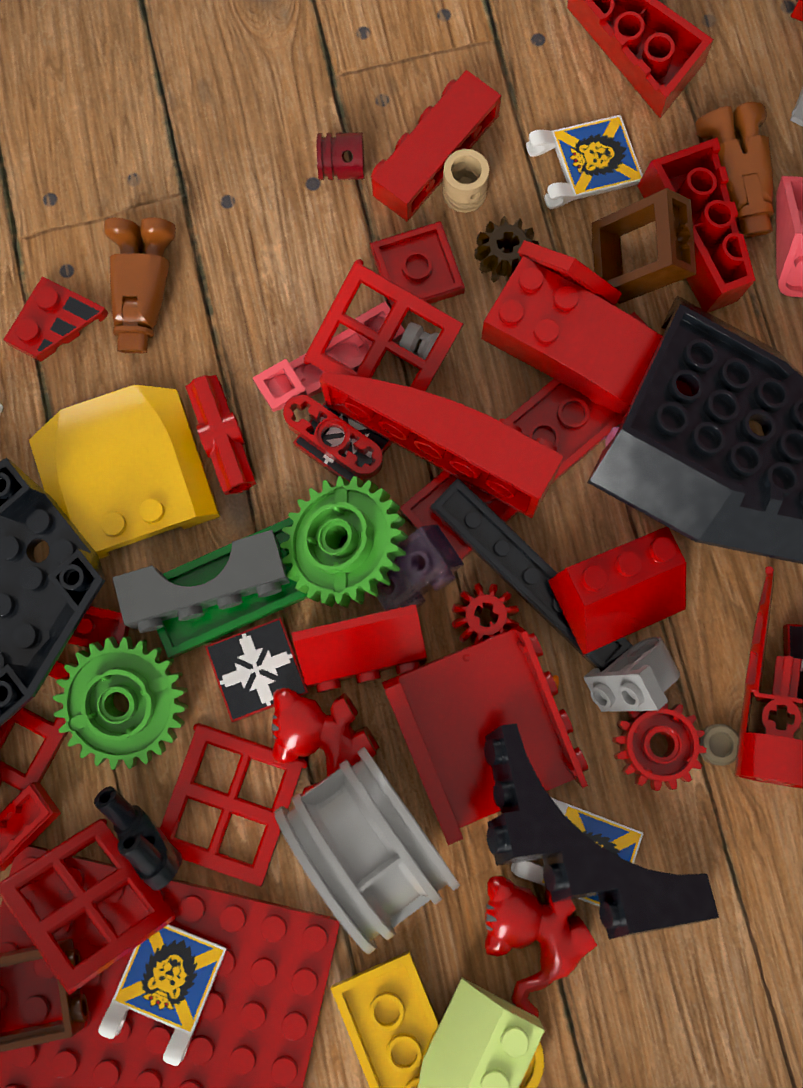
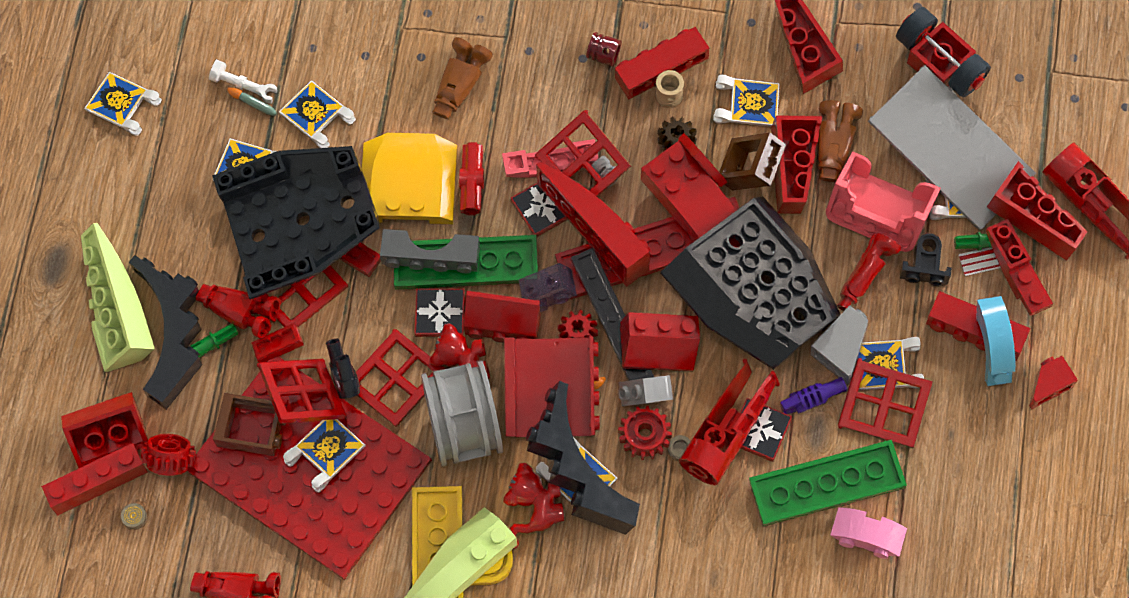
camera: 20 degrees right, 10 degrees down
red wing [3,276,109,362] -> none
bright green gear [53,636,188,770] -> none
bright green gear [280,476,408,608] -> none
red beam [283,395,383,479] -> none
red tile [369,221,465,308] -> none

